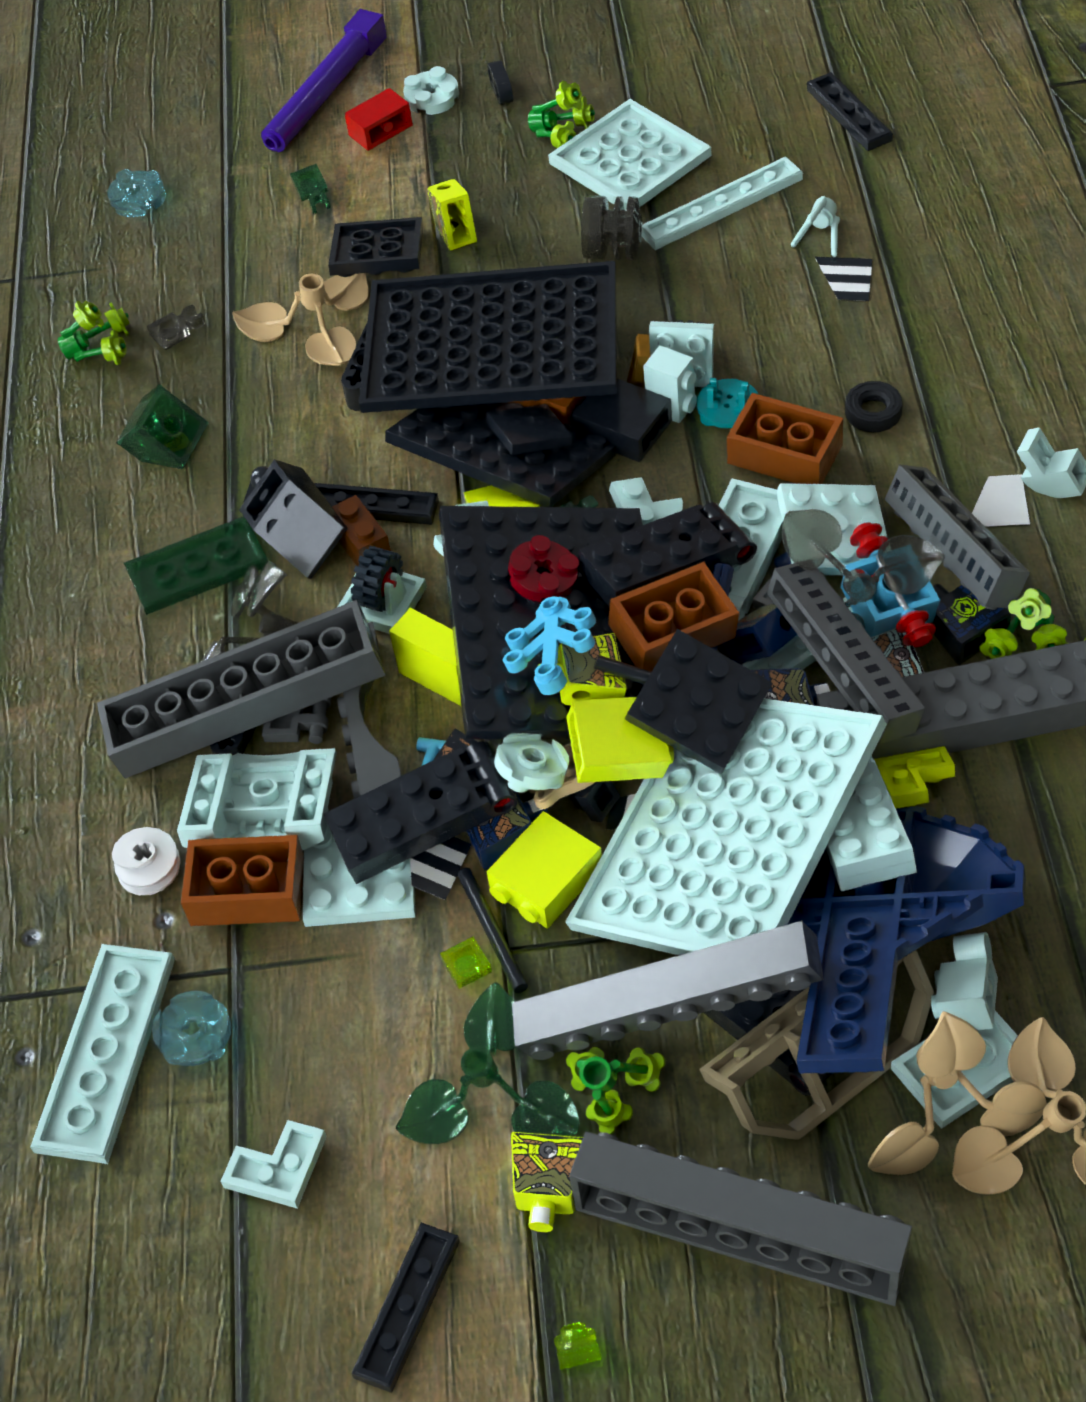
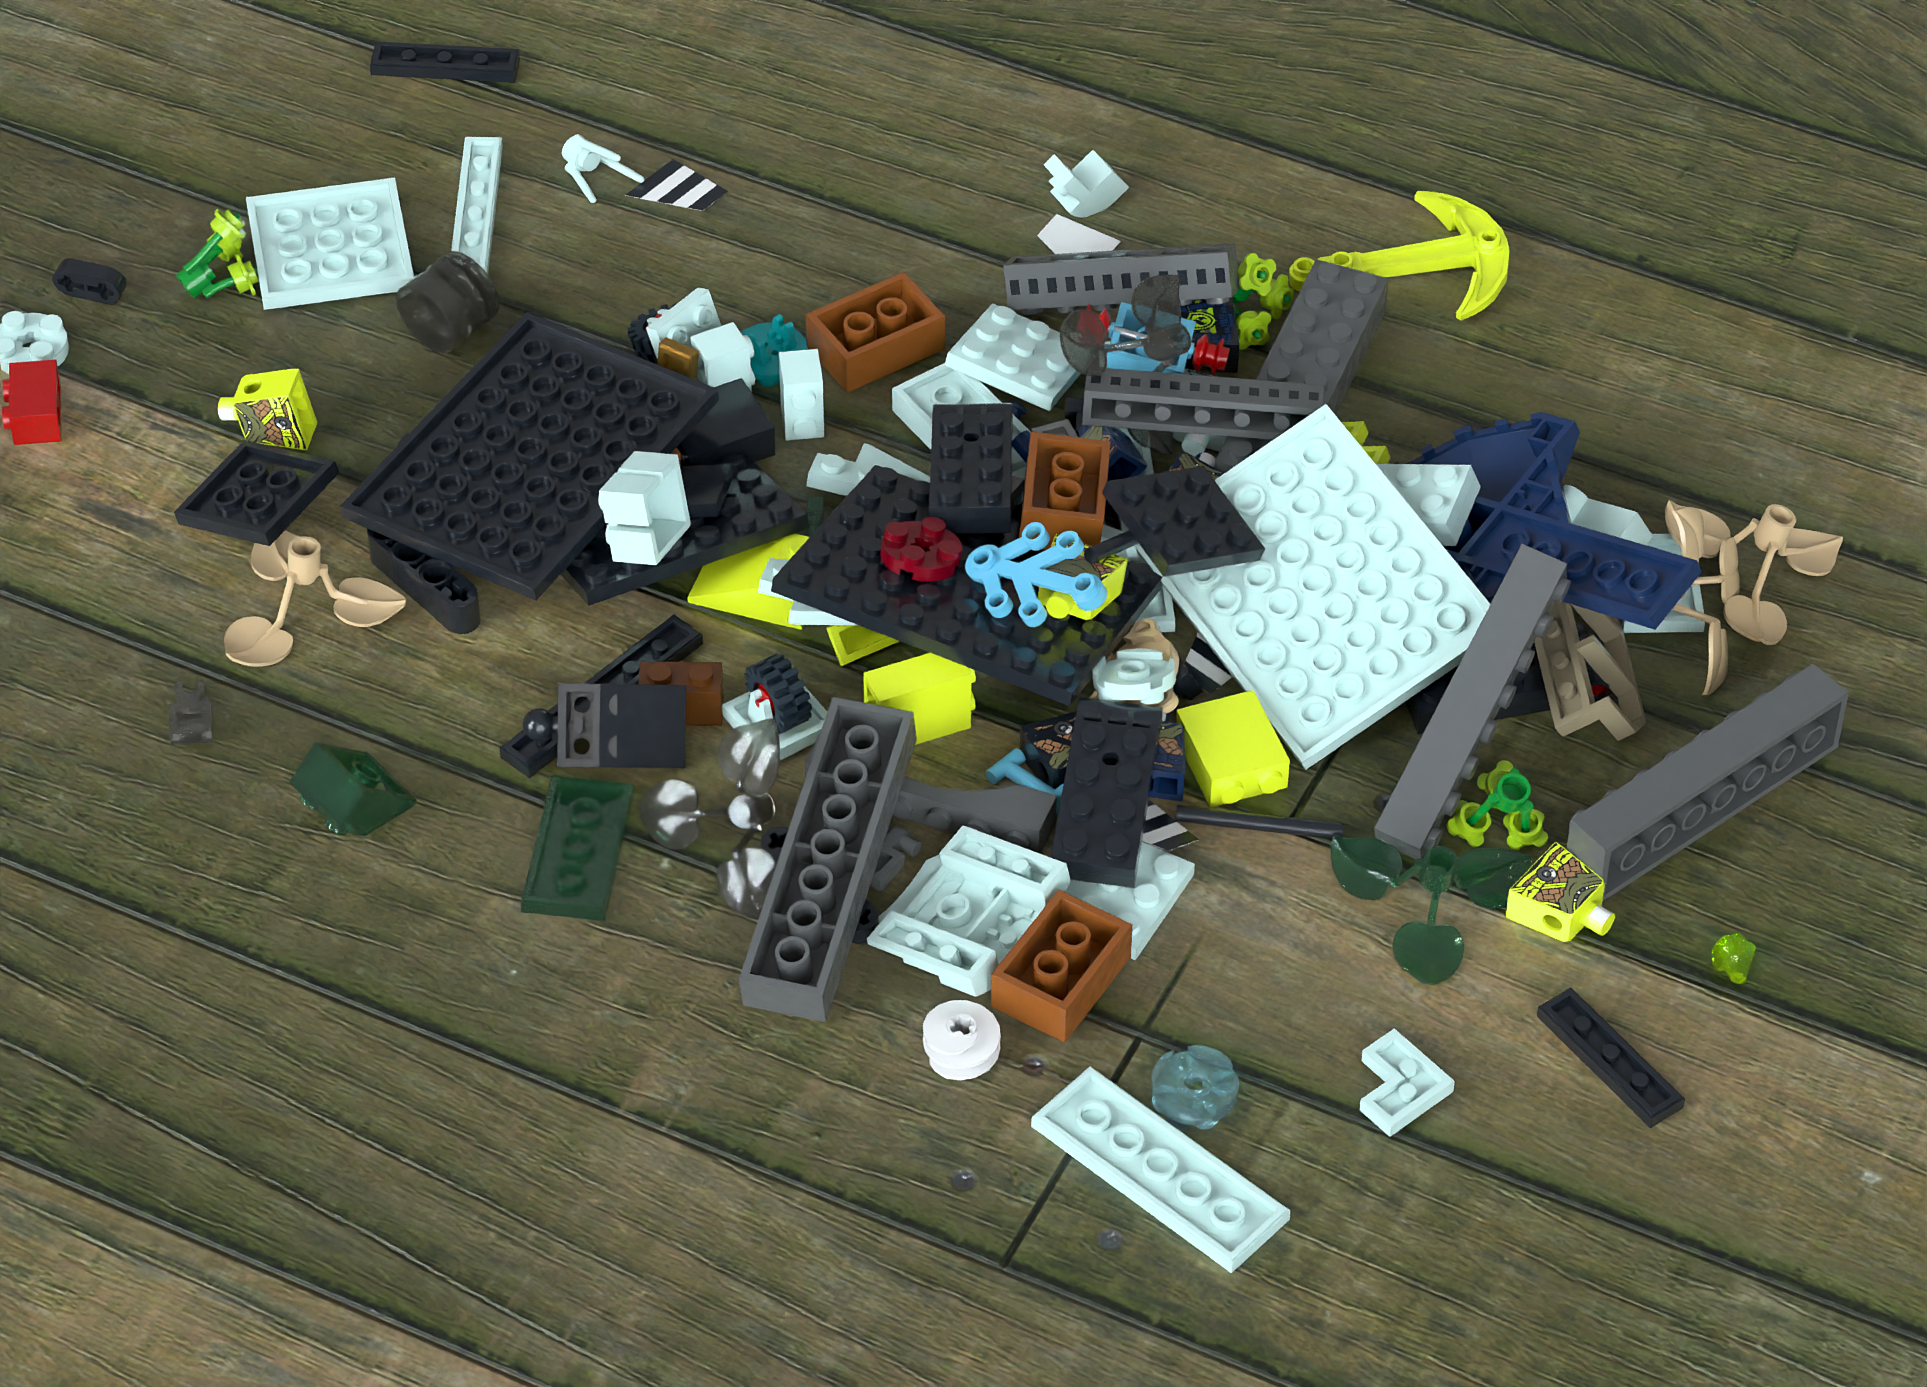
camera: 65 degrees left, 5 degrees down
plant [57,301,130,365] -> none
clear green plate [290,164,331,214] -> none
clear neon green plate [440,936,492,989] -> none
neon yellow brick [566,697,674,783] -> none
black tyre [845,381,903,432] -> none
none -> light aqua piece [598,451,691,565]
none -> light aqua brick [779,349,824,441]

